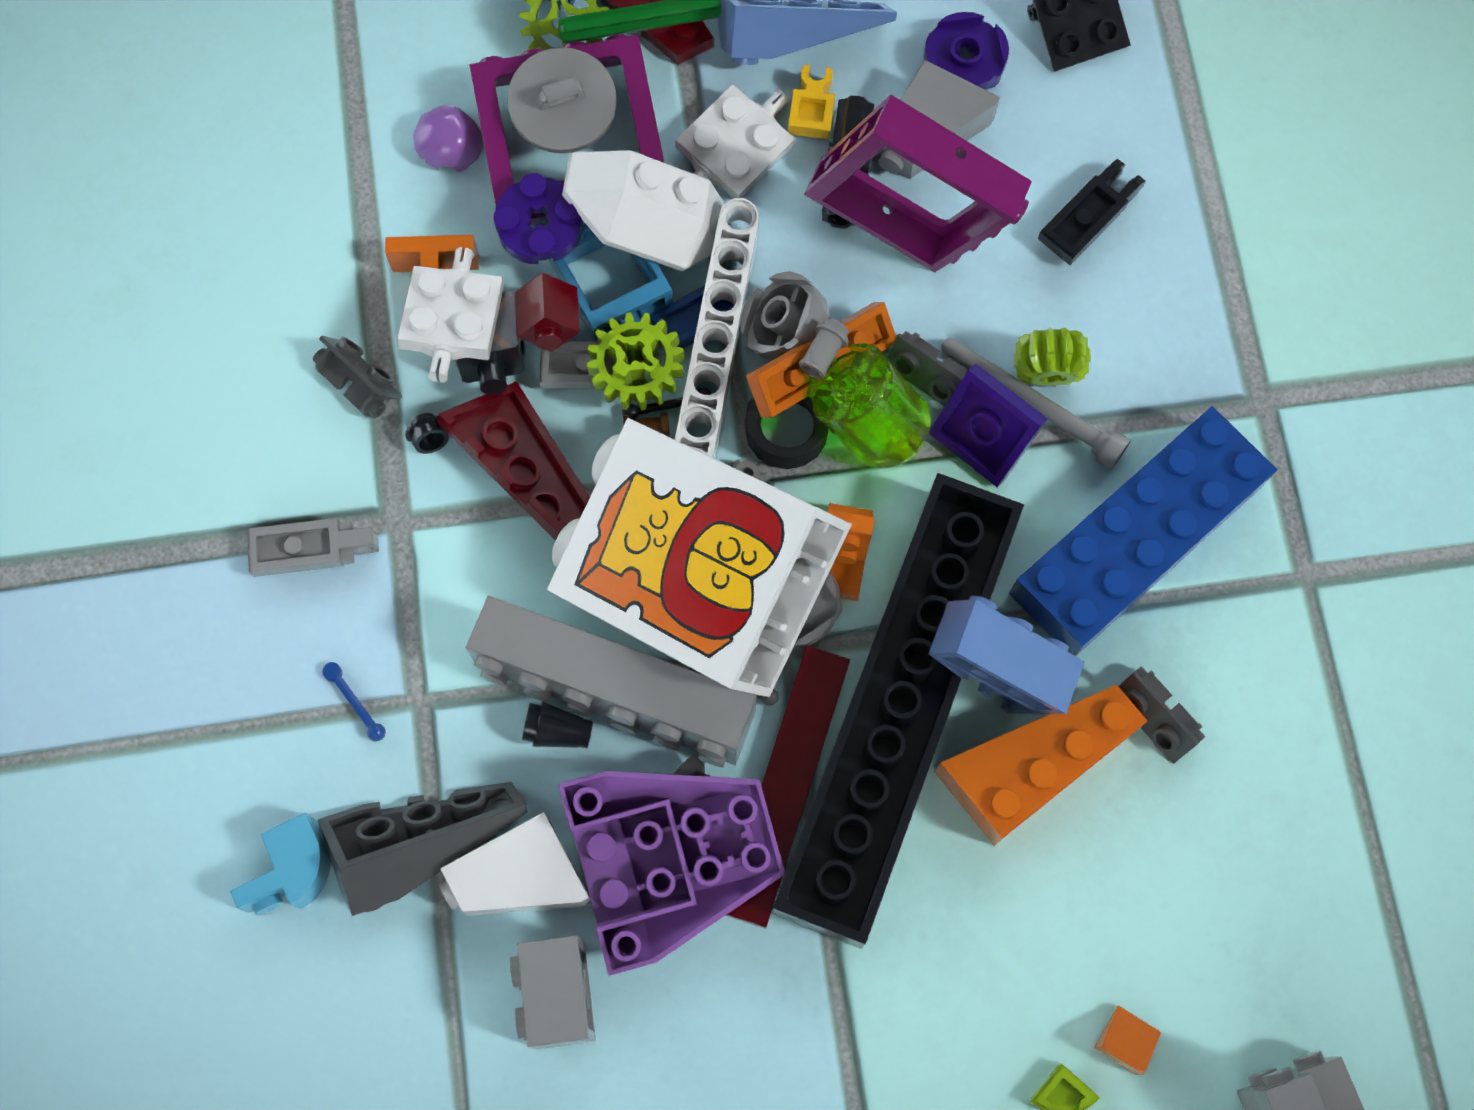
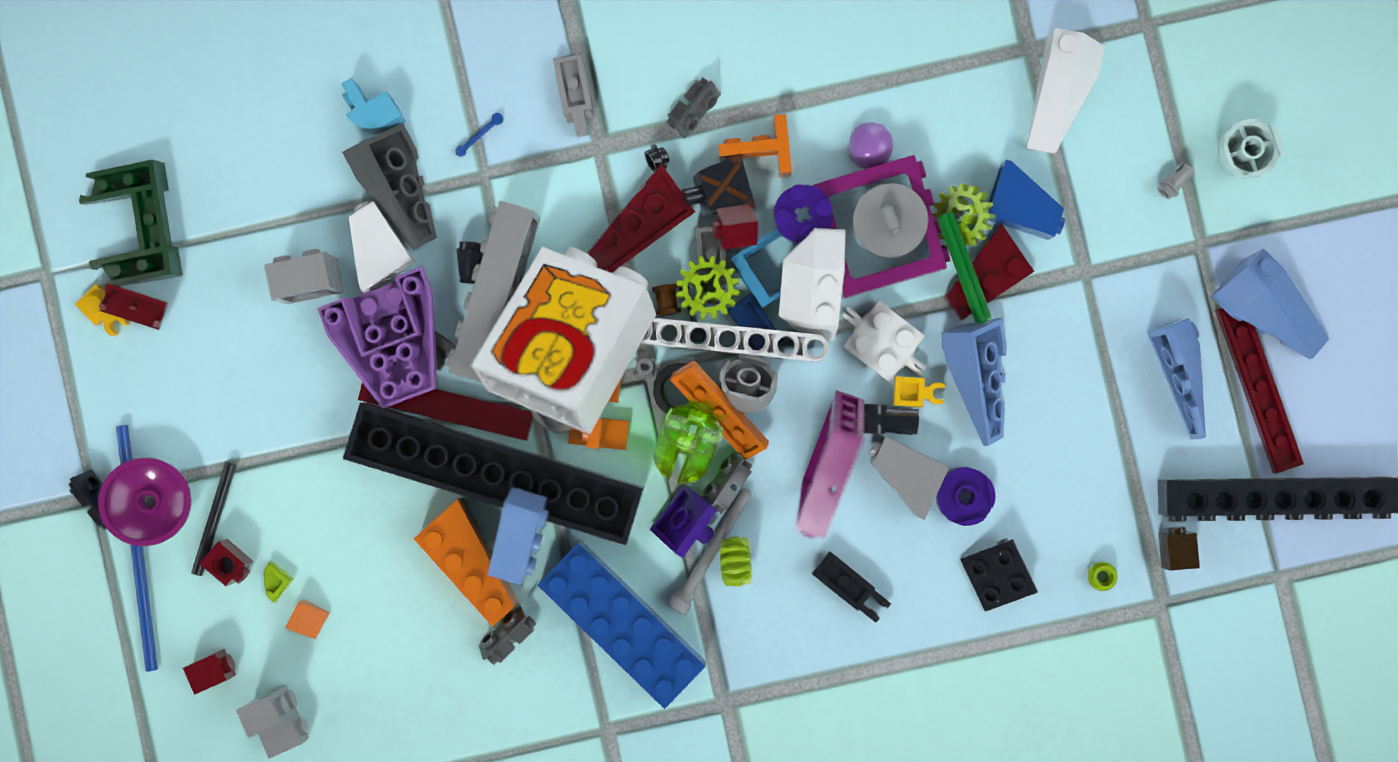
camera: 90 degrees right, 15 degrees up
white plate [397,247,504,383] -> none
light grey pin [799,318,849,380] -> none

